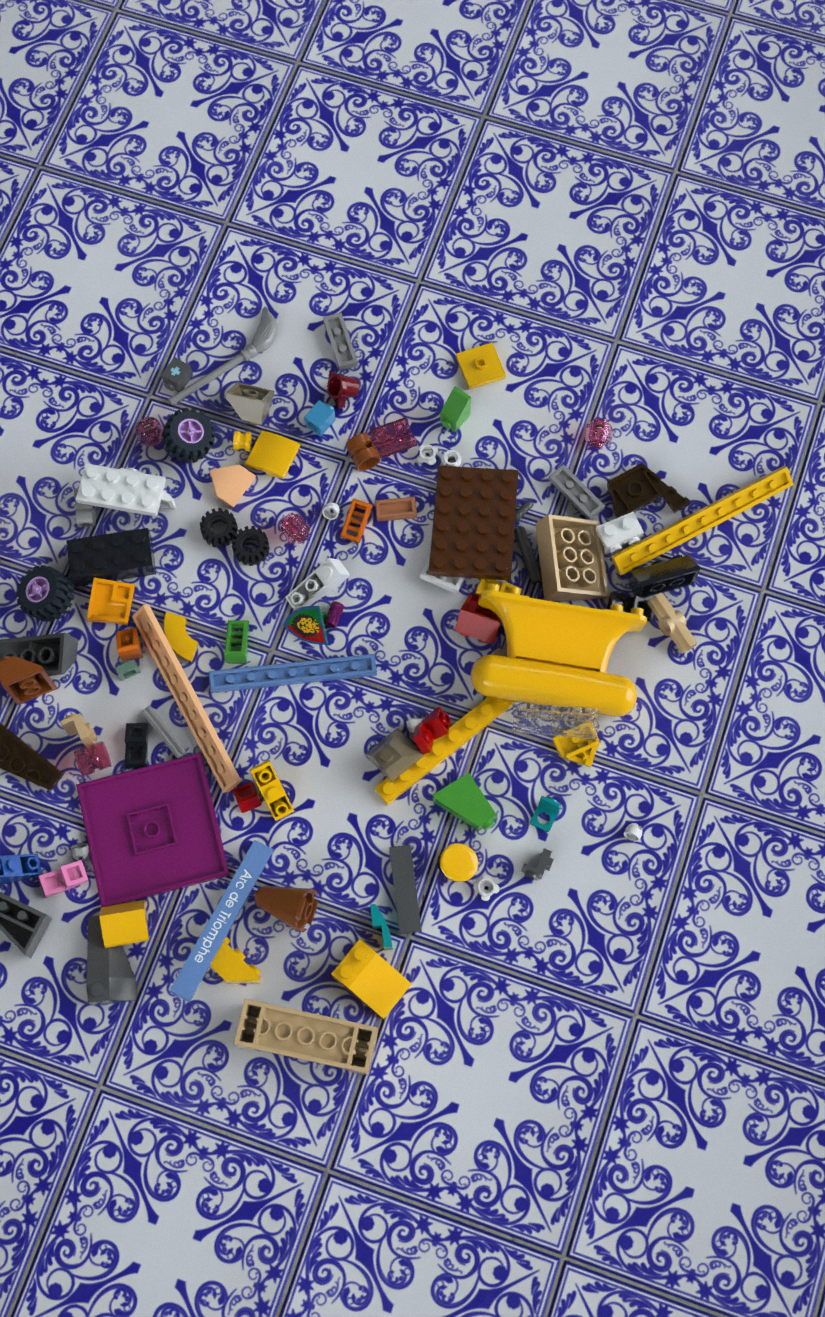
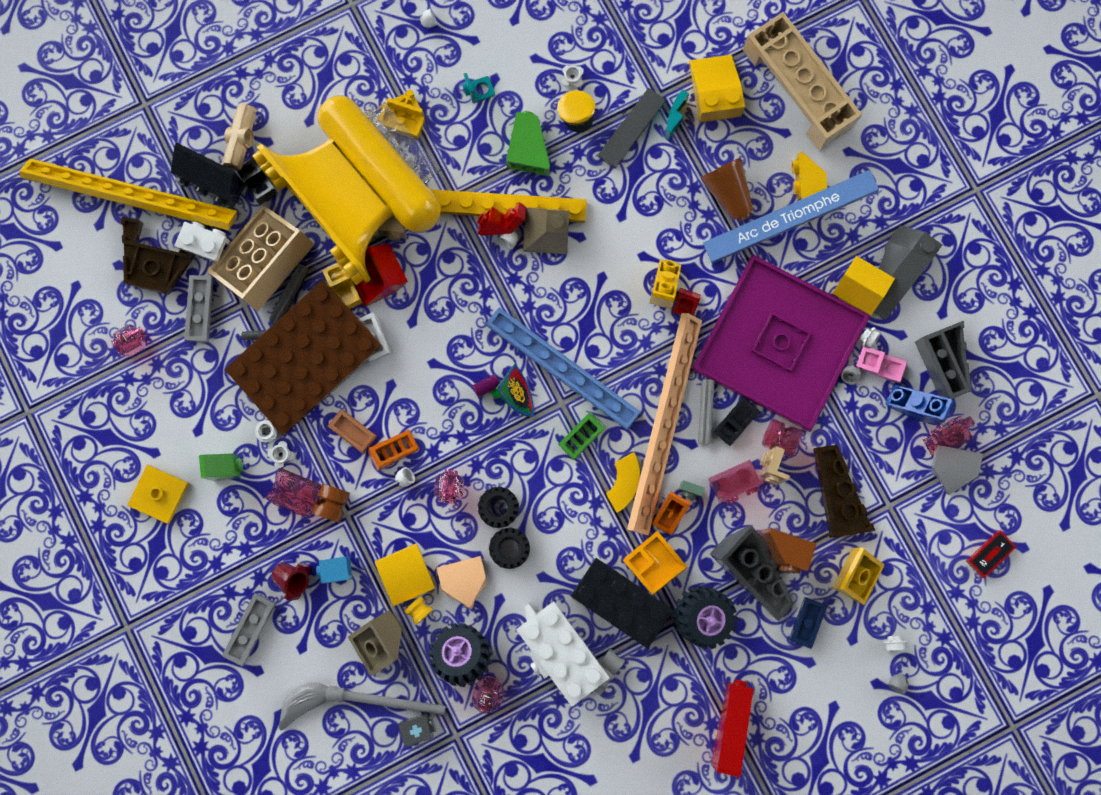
camera: 135 degrees left, 10 degrees up
white slope [285,558,351,611] -> none
dark grey bracket [521,848,554,880] -> none
none -> clear pink bracket [708,460,764,505]
none -> white plate [861,327,881,348]

